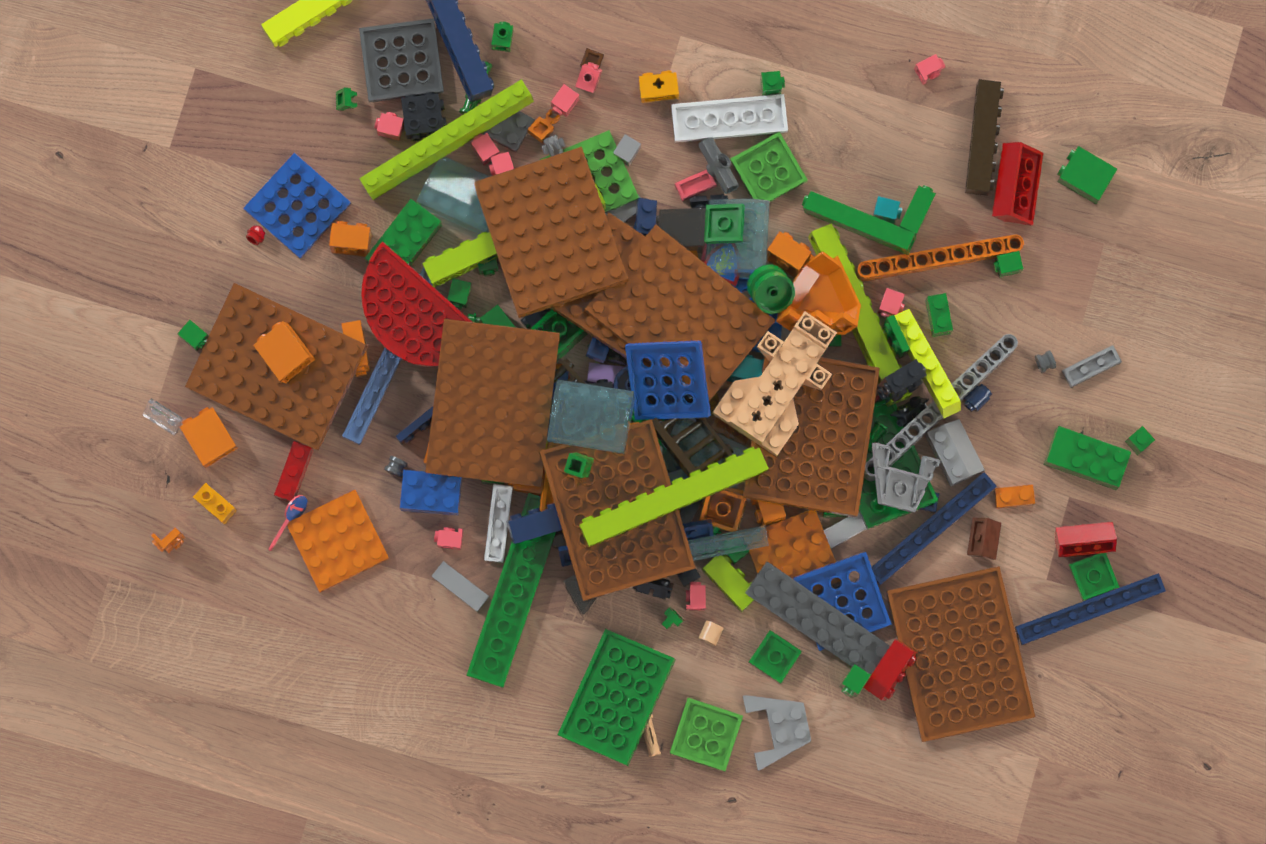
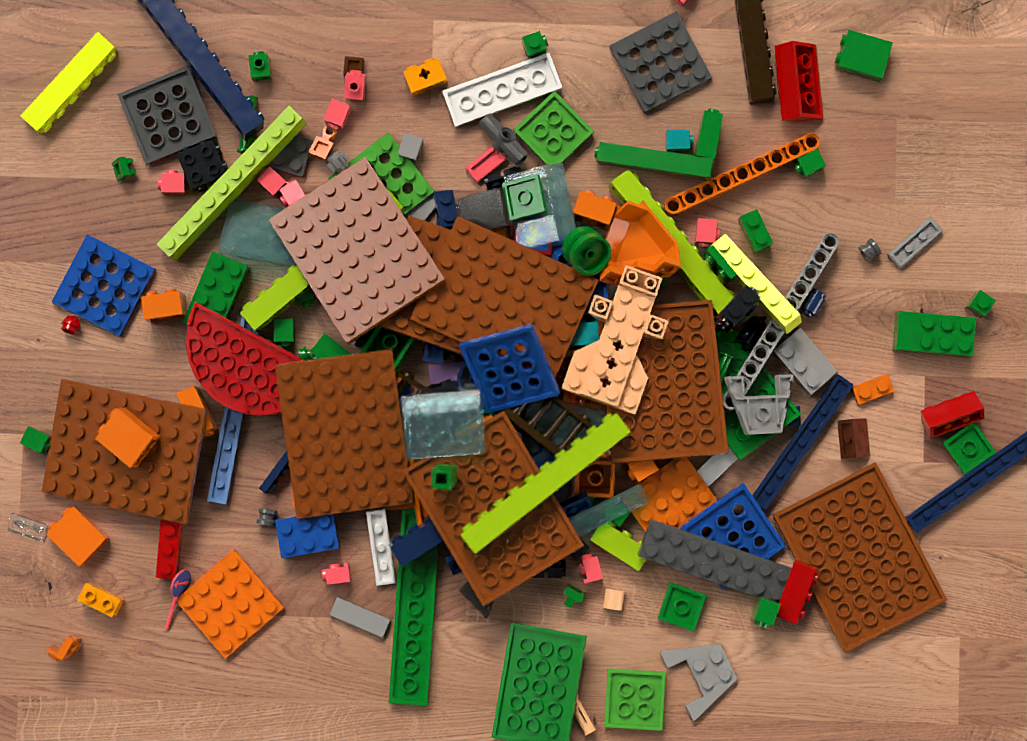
camera: 10 degrees left, 5 degrees up
none -> dark grey piece [609,11,712,113]

